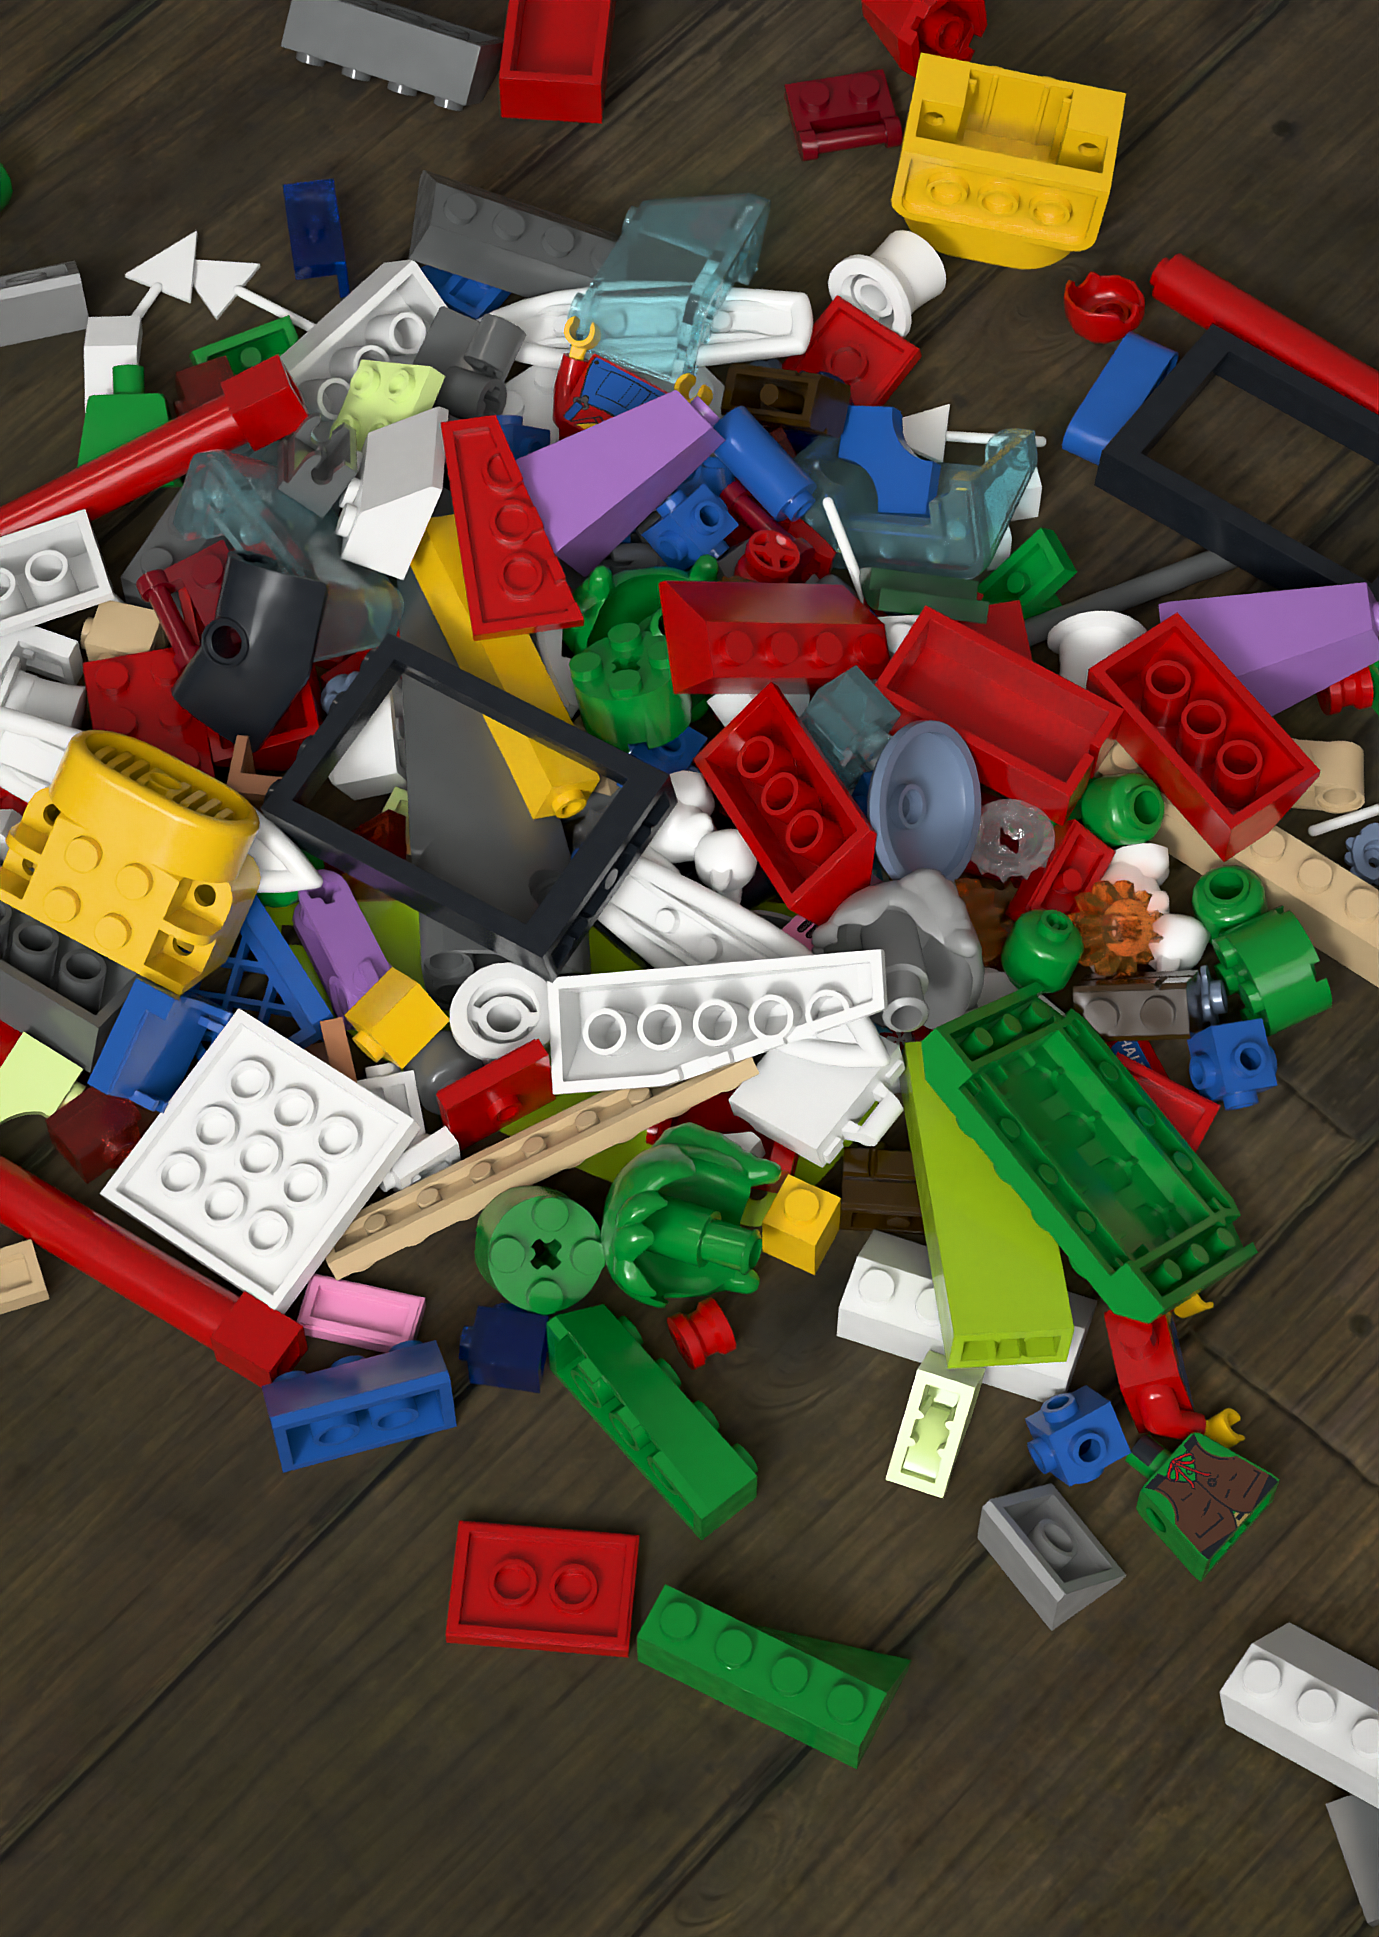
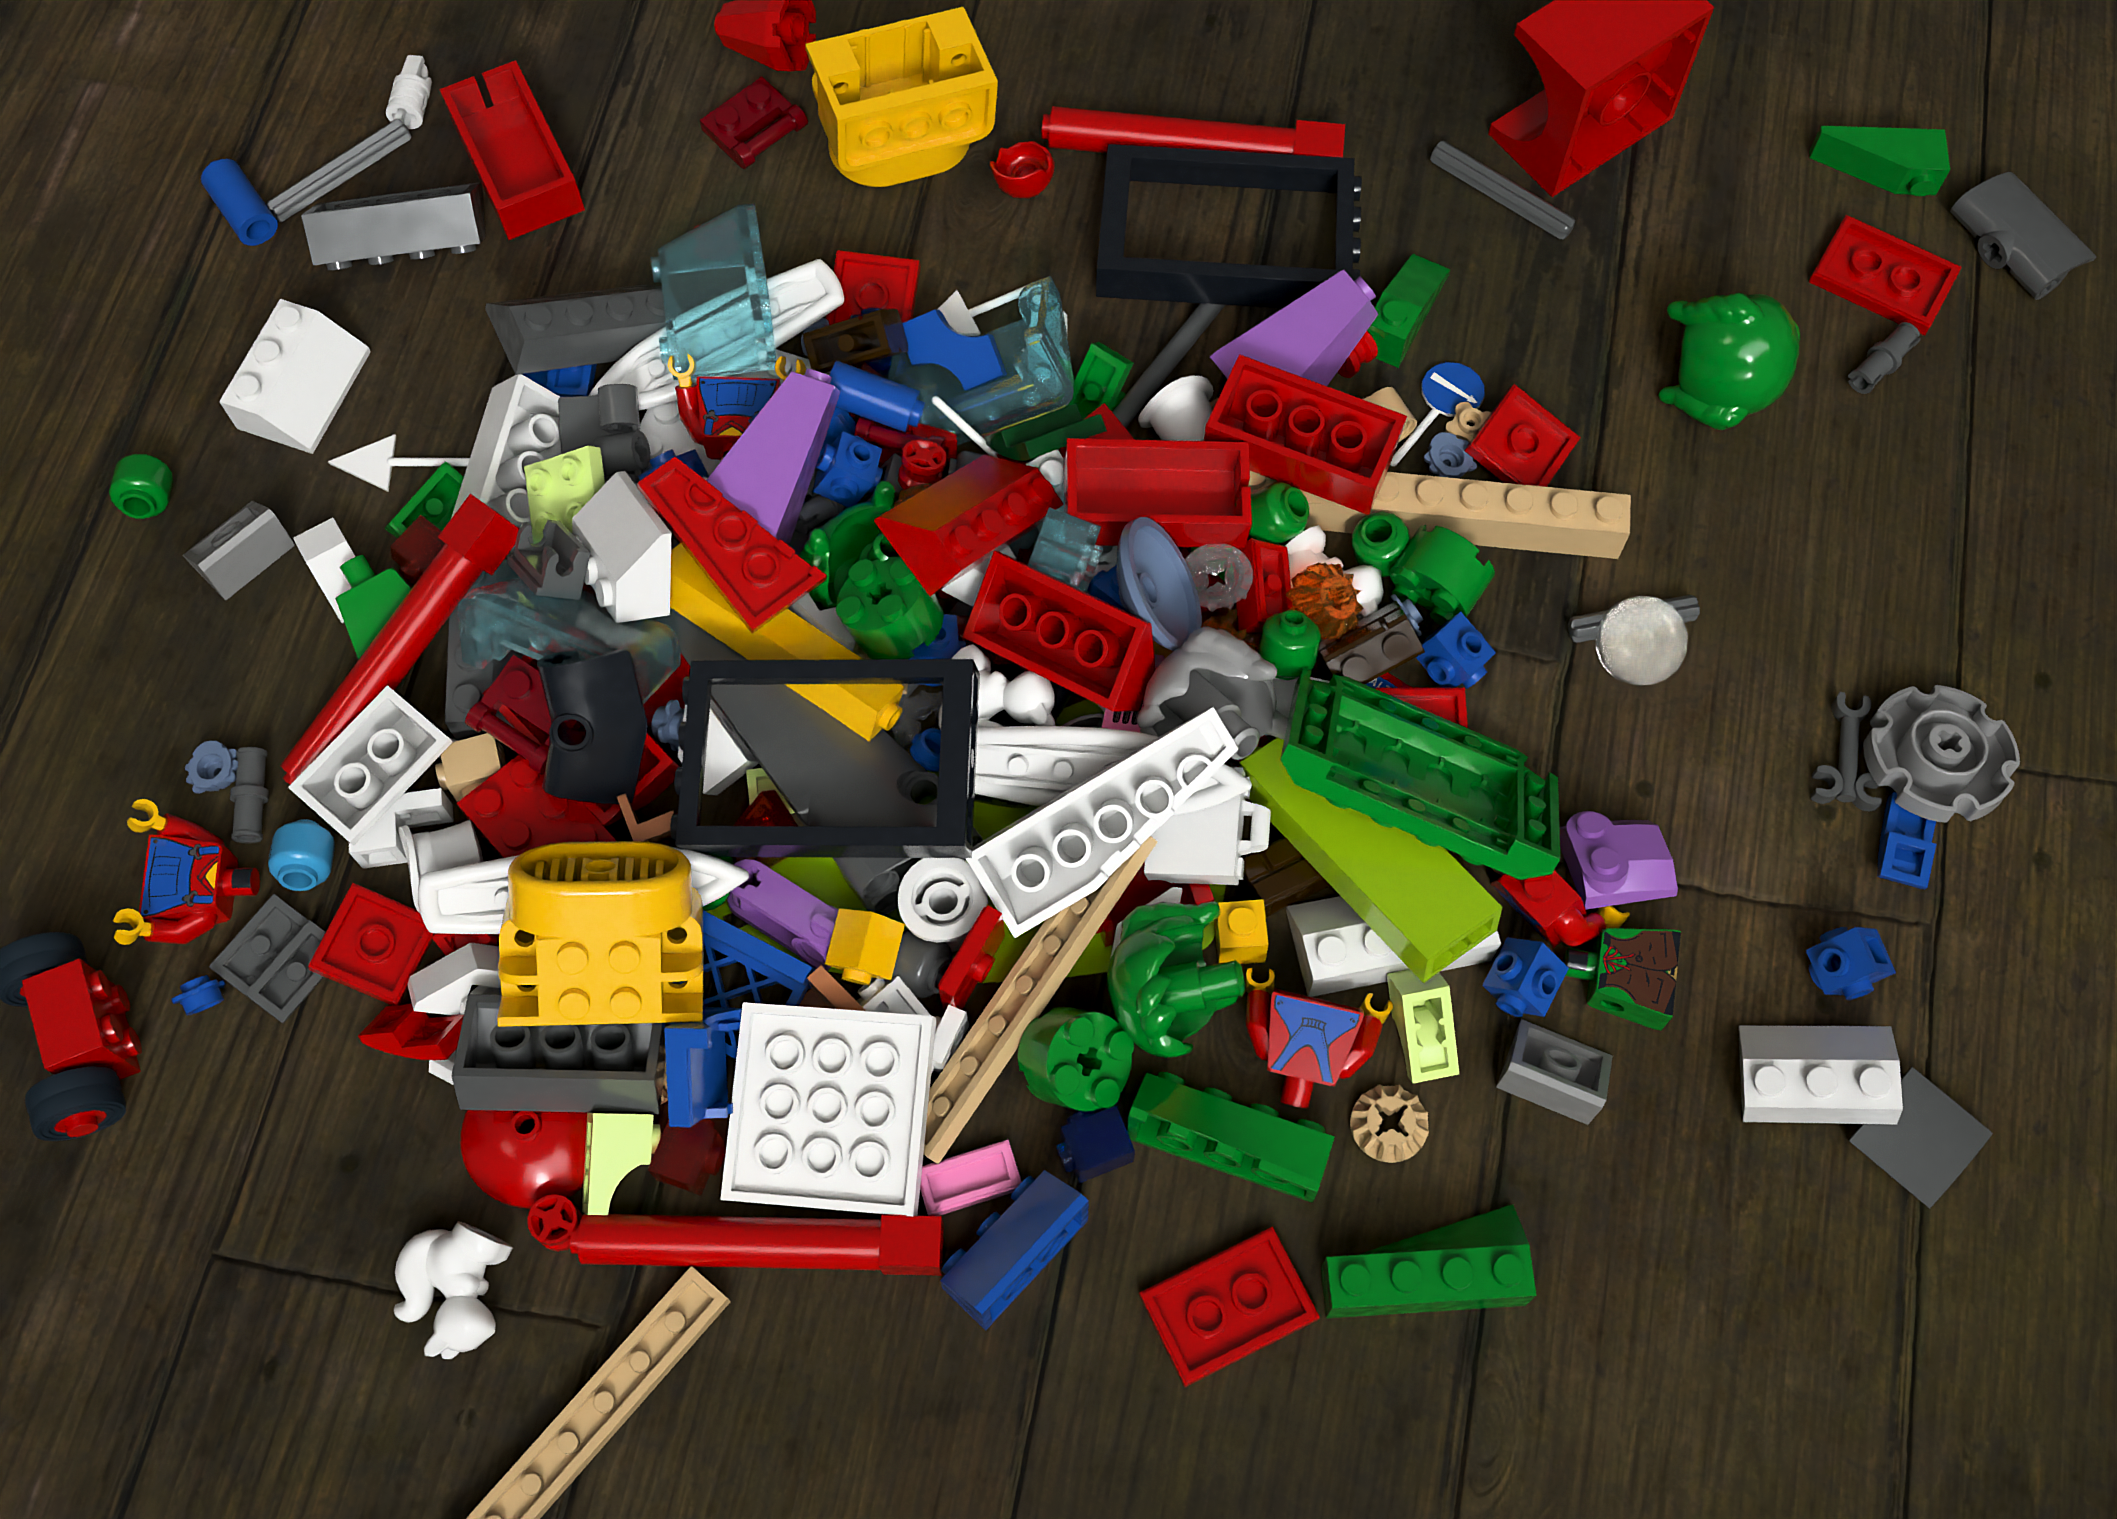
camera: 30 degrees left, 5 degrees up
white piece [125,231,198,319] -> none
clear blue panel [282,178,350,298] -> none
red wheel [667,1297,736,1370] -> none
white piece [828,230,946,338] -> none
blue beam [1062,331,1179,466] -> none
none -> white slope [219,299,371,454]
none -> red torso [1245,968,1393,1108]
none -> tan gear [1350,1084,1429,1163]
none -> medium lavender slope [1560,811,1678,909]

